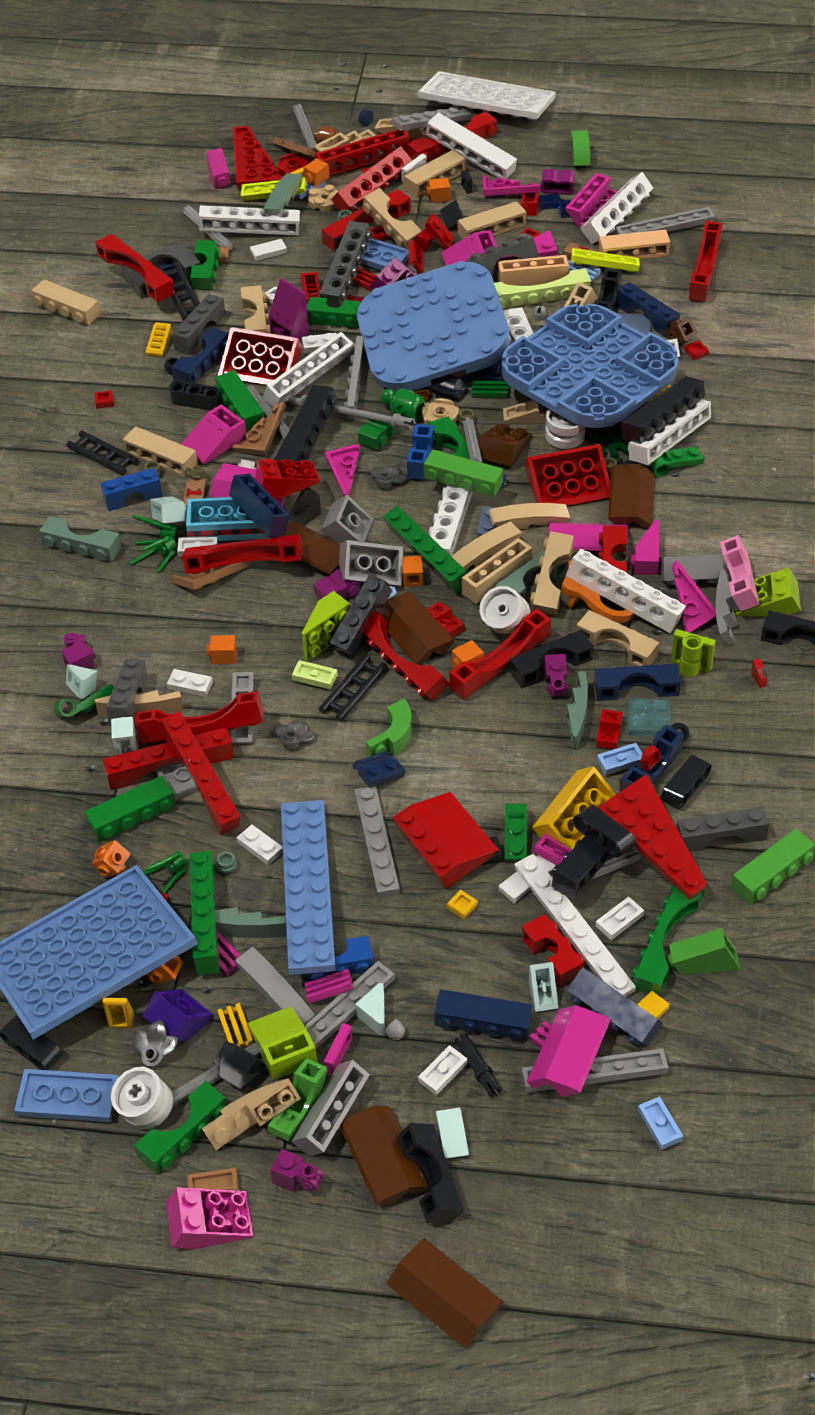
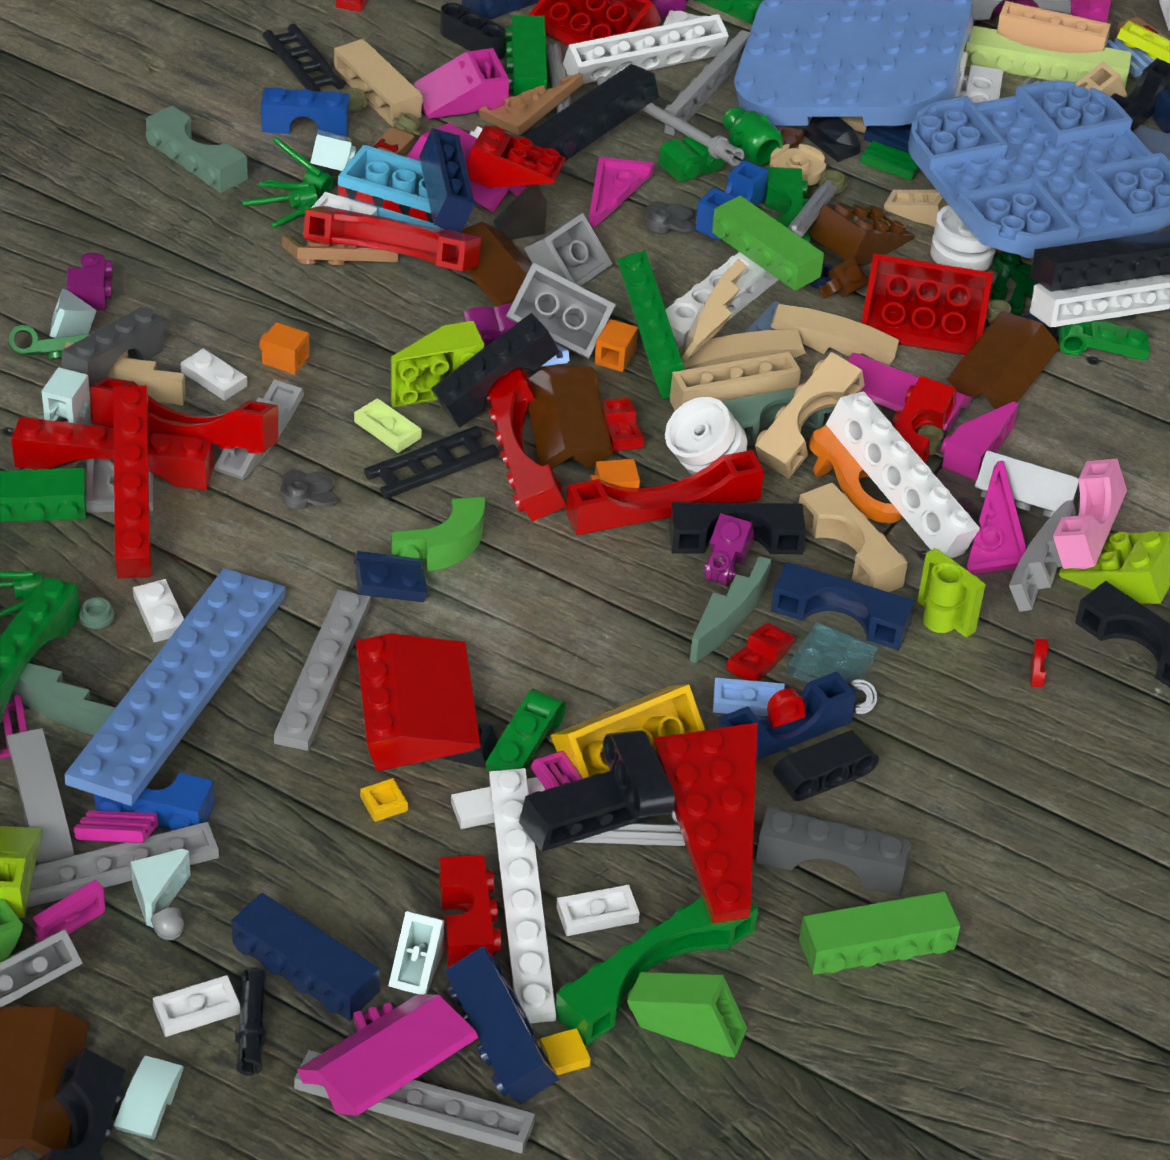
camera: 20 degrees right, 5 degrees down
none -> tan slope [682,259,748,362]
none -> reddish brown plate [818,257,869,299]

